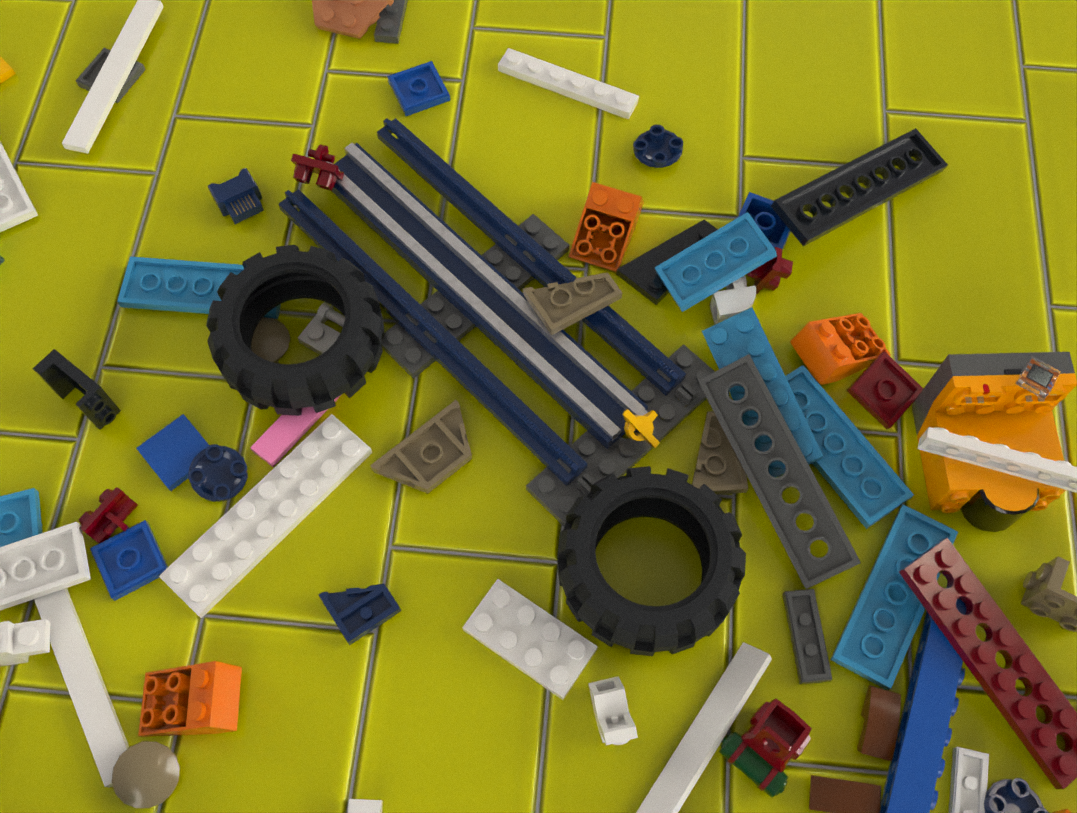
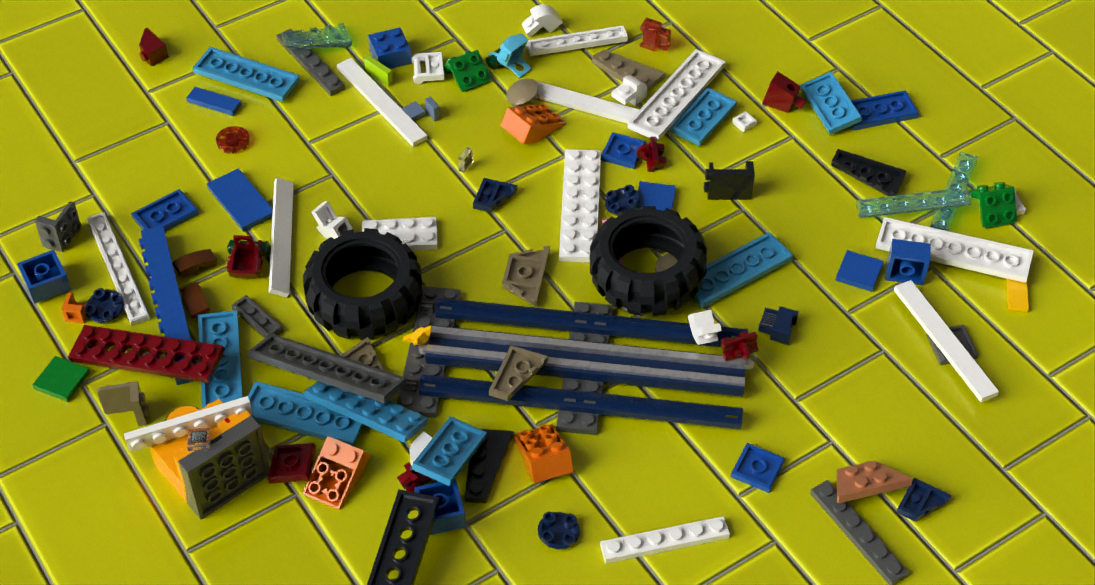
camera: 140 degrees right, 15 degrees down
none -> clear tile [458,147,473,173]
none -> white brick [688,310,722,345]
none -> blue tile [836,250,883,292]
none -> blue brick [885,239,931,285]

